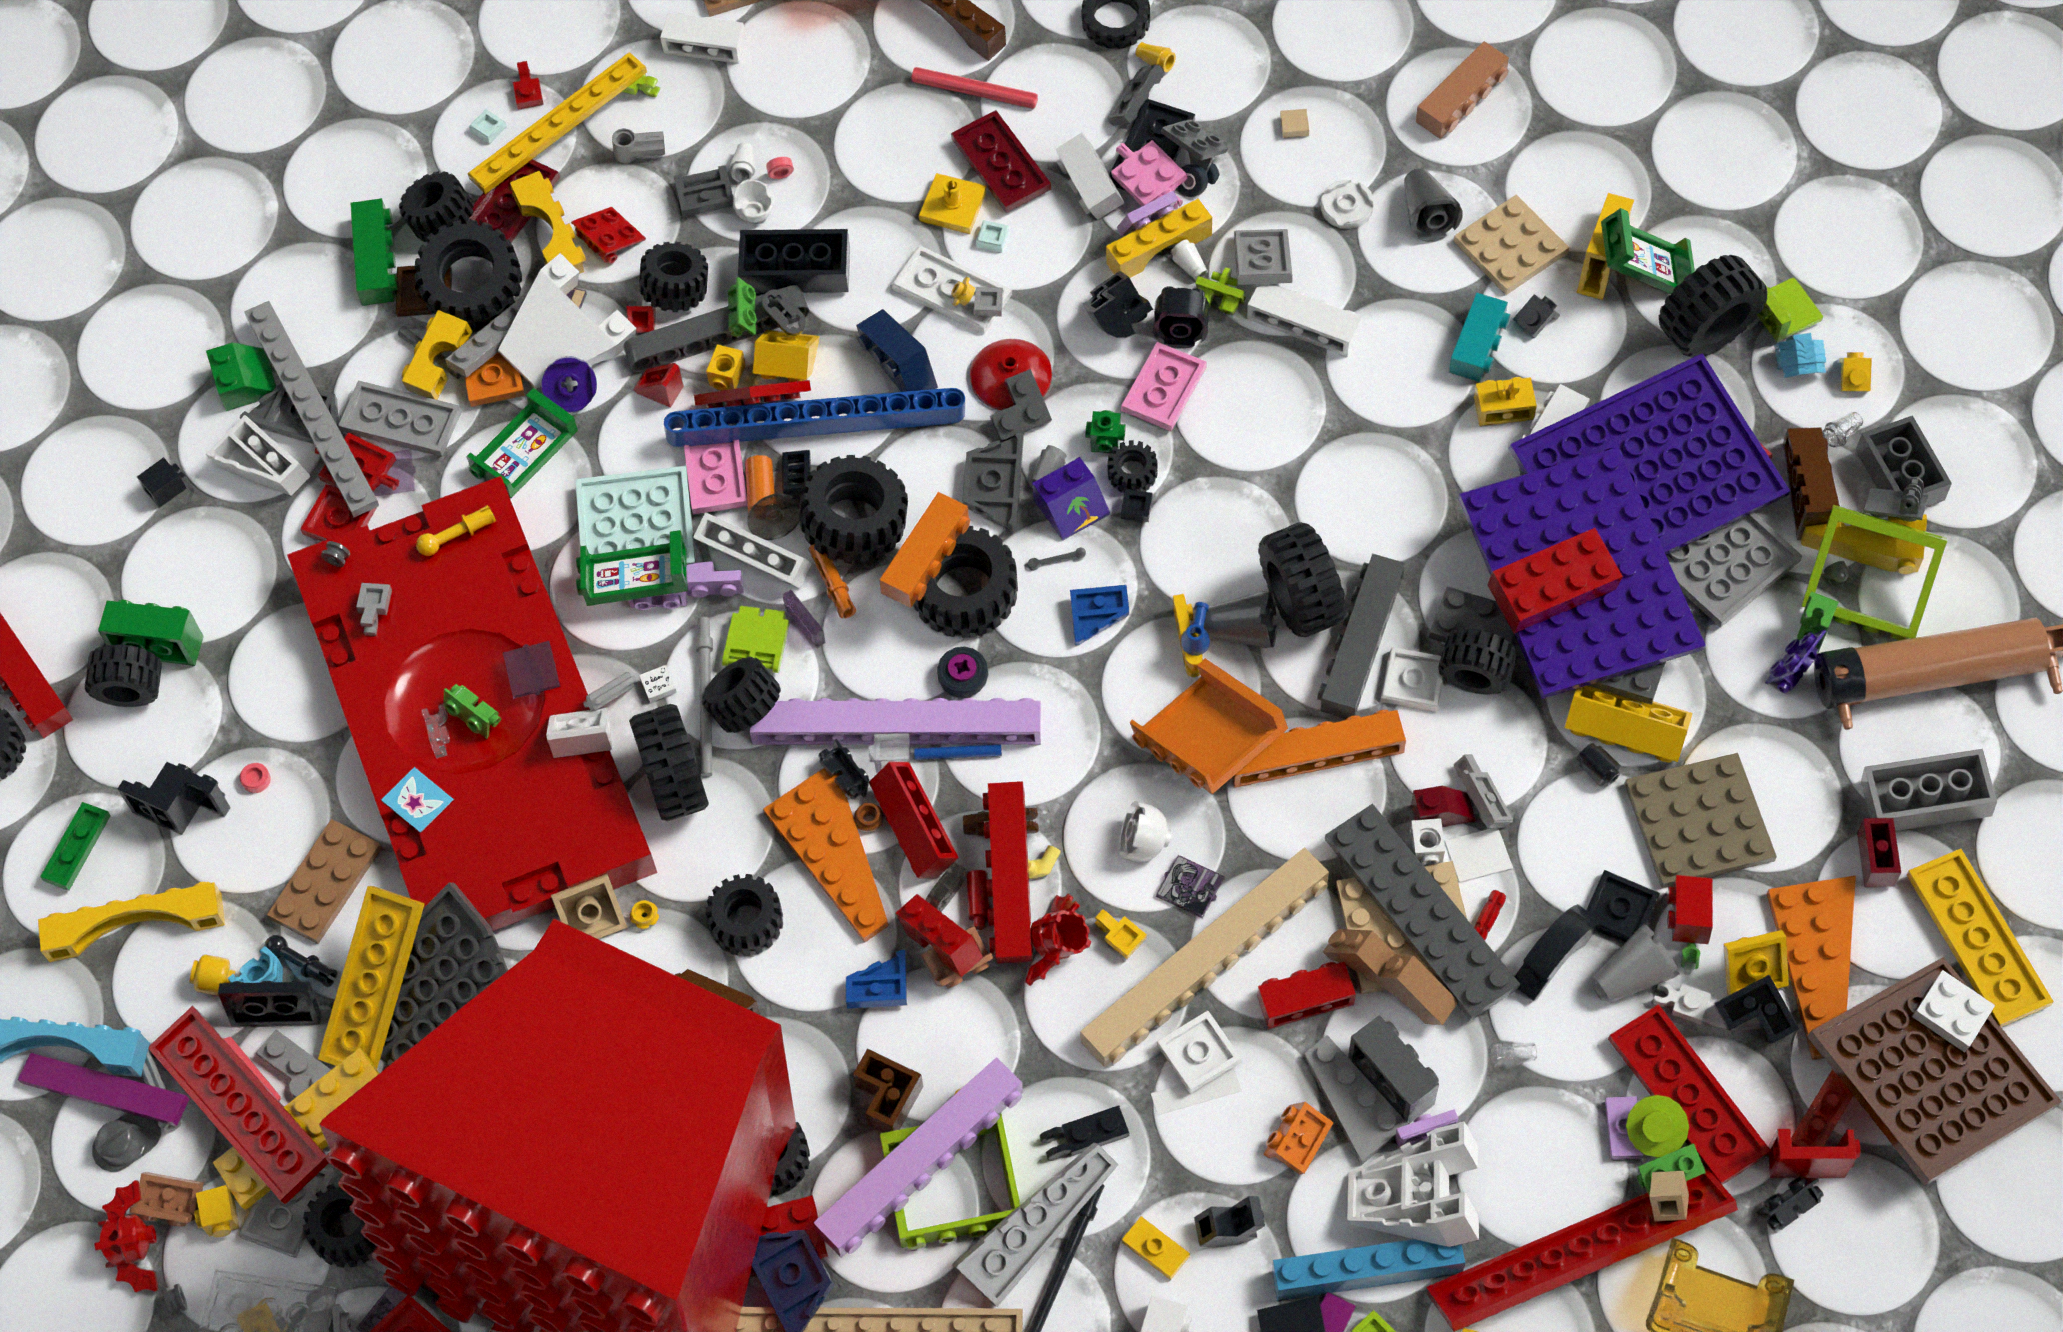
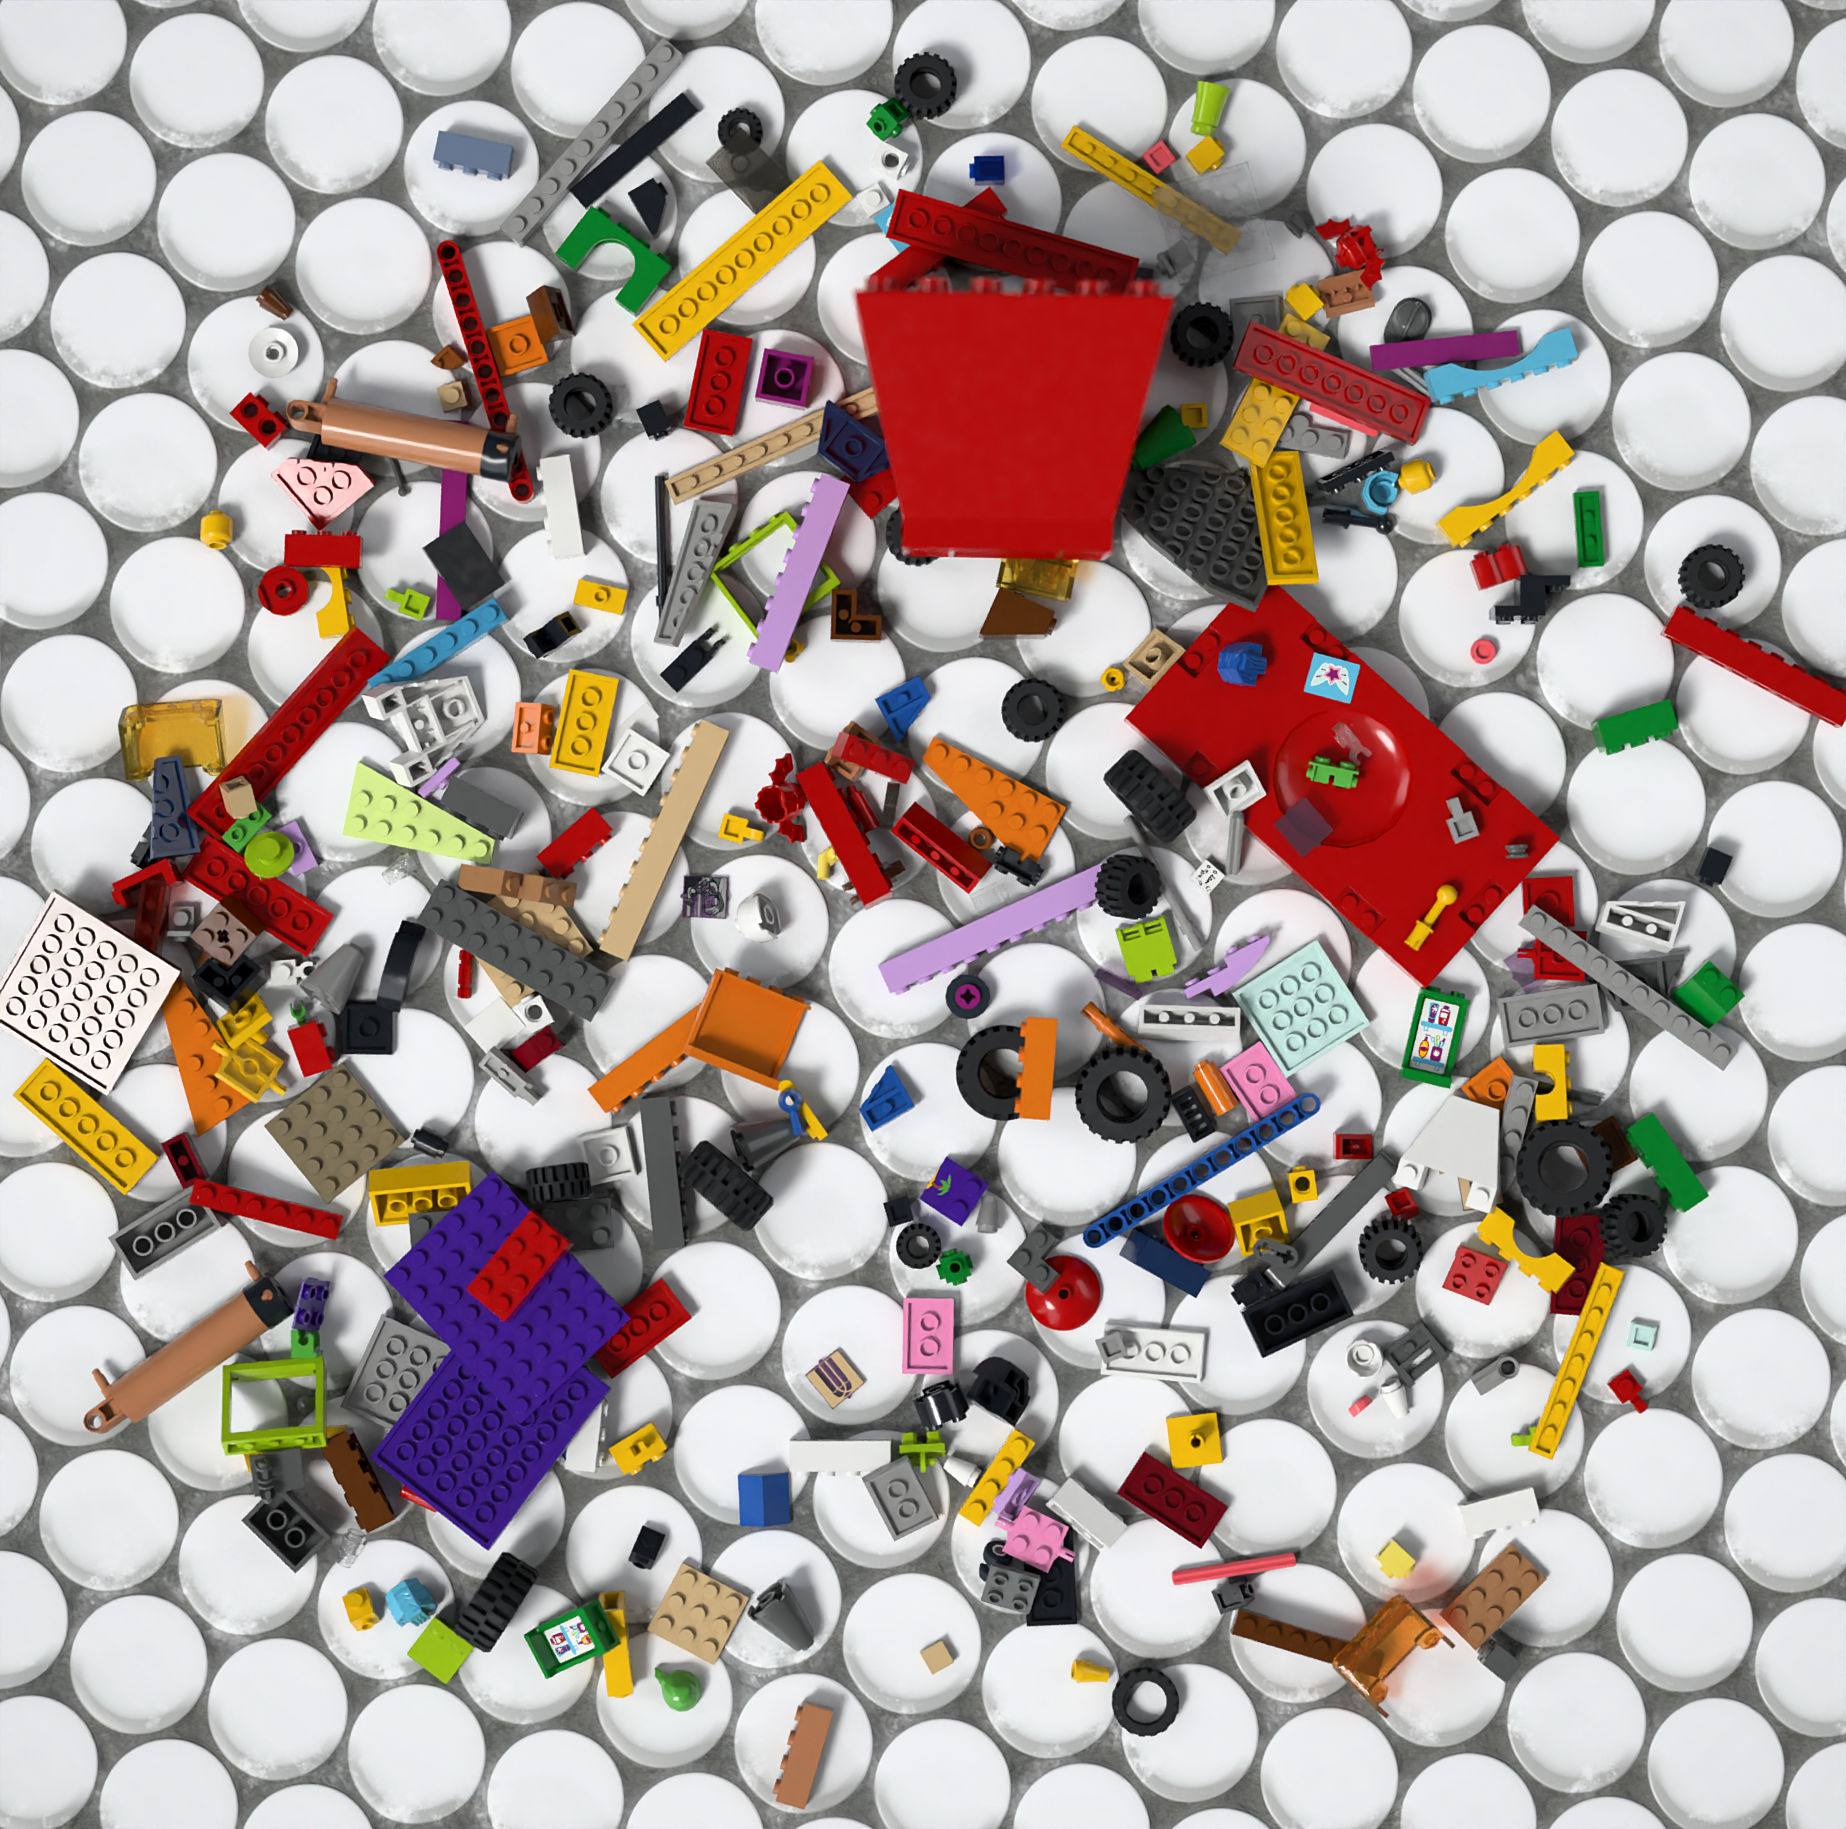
camera: 150 degrees right, 25 degrees up
black tyre [84,645,162,707] -> none
medium nougat plate [267,819,382,944] -> none
dark purple plate [541,356,597,412] -> none
green panel [576,530,688,606] -> none
red plate [694,380,811,409] -> none
bright green hinge [727,277,757,337] -> none
clear smoke dish [747,493,800,540] -> none
blue bar [914,744,1002,760] -> none
yellow plate [951,277,975,307] -> none
dark grey wing [962,432,1024,531] -> none
light aqua tile [976,220,1009,252] -> none
dark grey hinge [1028,547,1086,570] -> none
dark grey hinge [1108,65,1163,126] -> none
light grey wing [1304,1035,1408,1165] -> none
white tile [1320,179,1374,229] -> none
teal brick [1449,293,1511,382] -> none
white plate [1912,970,1995,1052] -> none
none -> dark blue wing [150,755,200,860]
none -> light grey bracket [167,906,196,942]
none -> red plate [189,1177,343,1240]
none -> hinge [190,893,267,970]
none -> yellow plate [211,1038,288,1103]
none -> yellowish green wing [342,762,496,865]
none -> yellow plate [549,669,619,778]
none -> red plate [594,1278,693,1379]
none -> bright green hat [654,1667,701,1712]
none -> blue slope [738,1472,791,1527]
none -> piece [805,1349,865,1409]
none -> red dish [1163,1195,1235,1263]
none -> black bracket [1211,1576,1255,1615]
none -> blue hair [1217,642,1267,686]
none -> black brick [1230,1269,1271,1307]
none -> light yellow brick [1374,1538,1416,1580]
none -> red brick [1469,543,1528,591]

